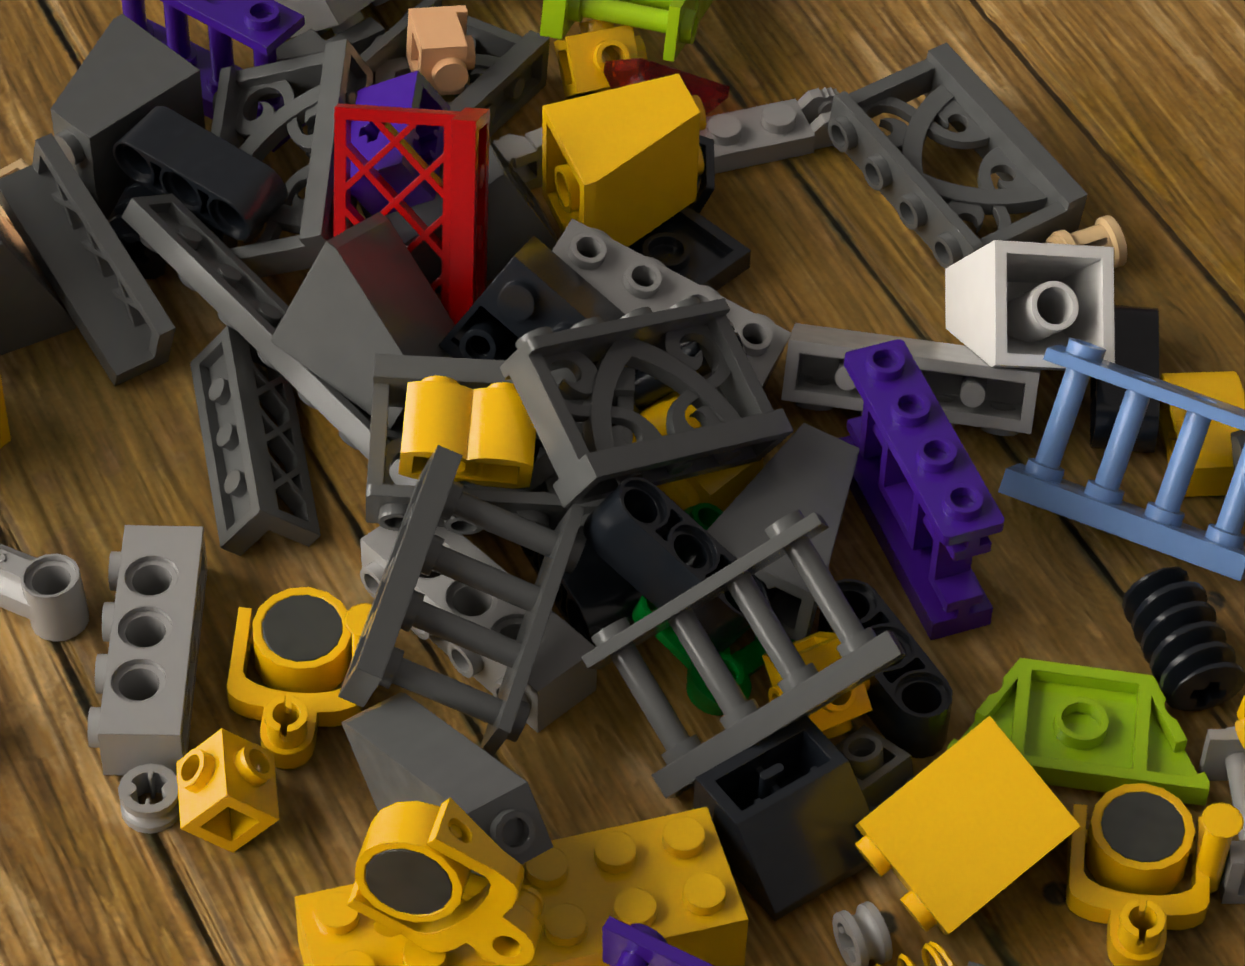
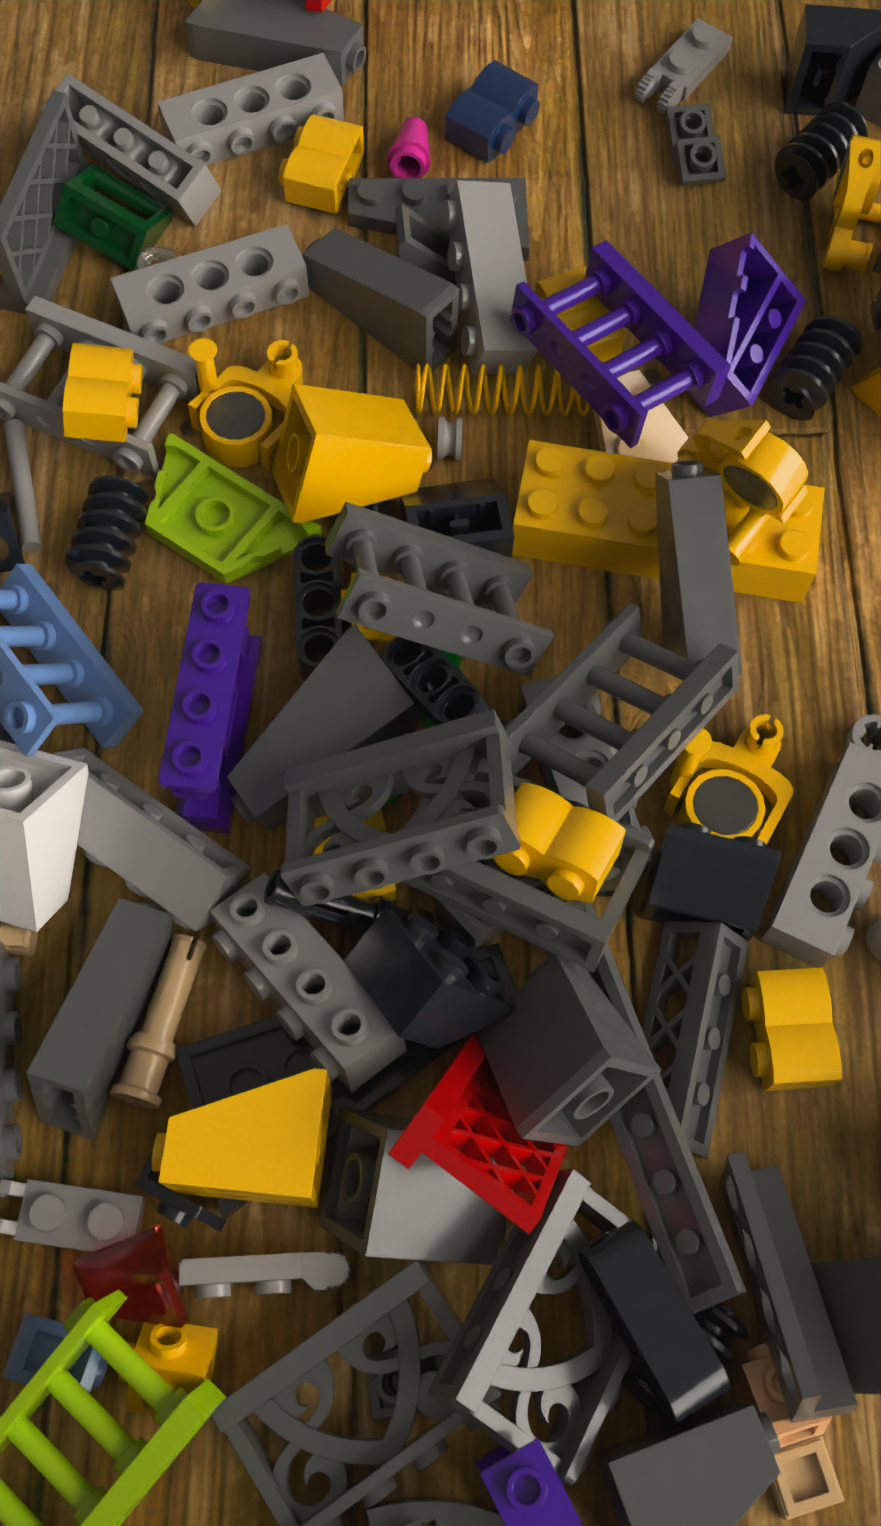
camera: 155 degrees left, 20 degrees up
yellow brick [176,728,279,853] -> none
dark purple brick [351,70,451,215] -> none
light nougat brick [406,5,476,96] -> none
none -> medium blue bracket [2,1312,108,1393]
none -> dark grey slope [26,897,173,1140]
none -> tan pin [109,934,207,1109]
none -> black slope [640,823,782,941]
none -> yellow brick [741,967,842,1091]

